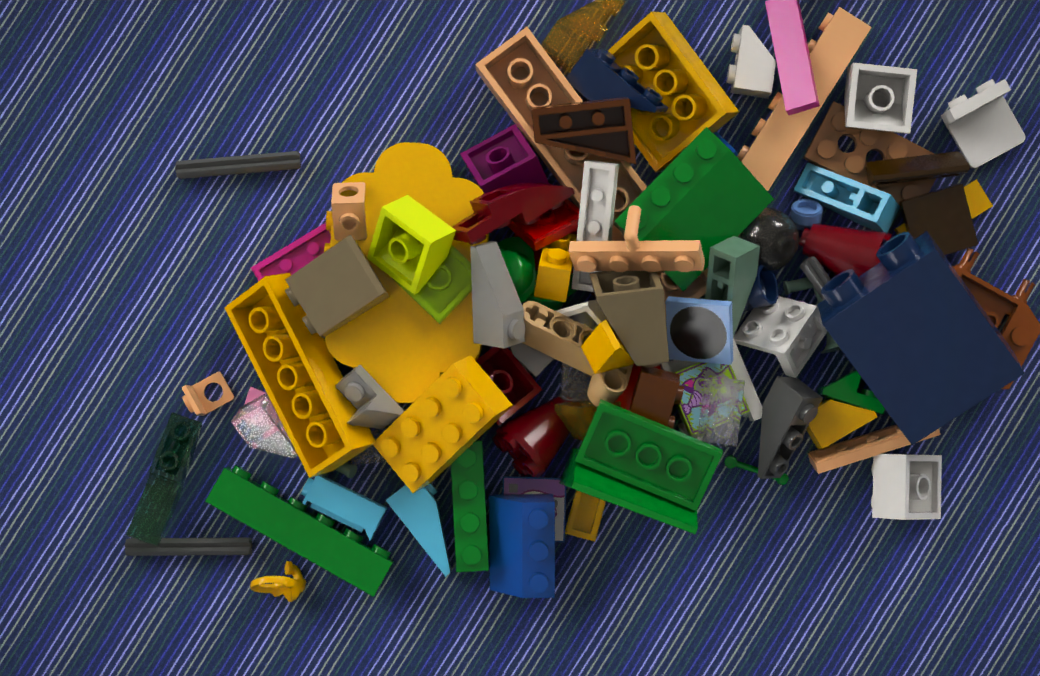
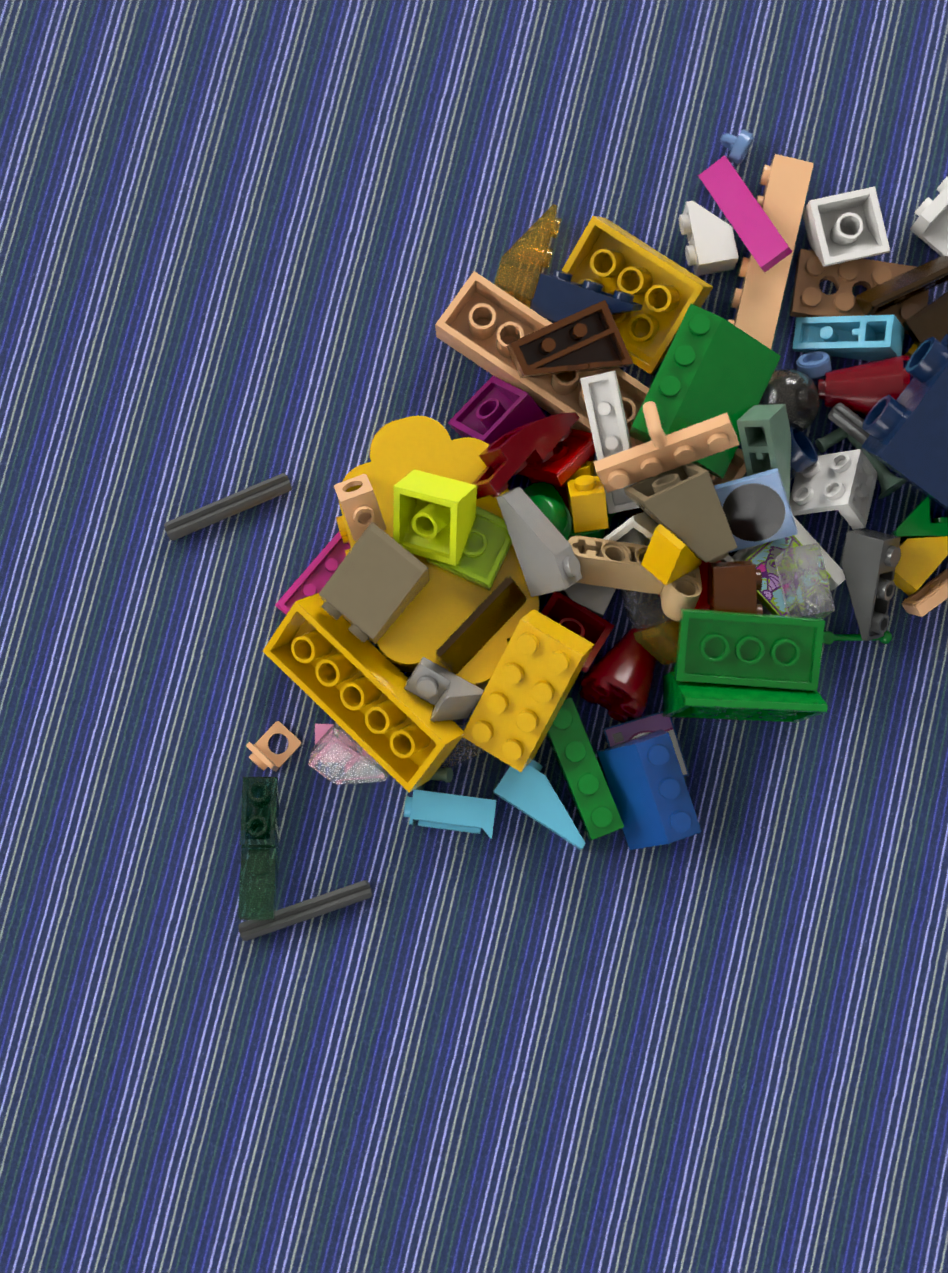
camera: 15 degrees left, 5 degrees down
green brick [205,465,394,597] -> none
yellow piece [250,561,306,602] -> none
yellow tile [565,490,606,542] -> none
none -> dark brown slope [436,577,526,674]

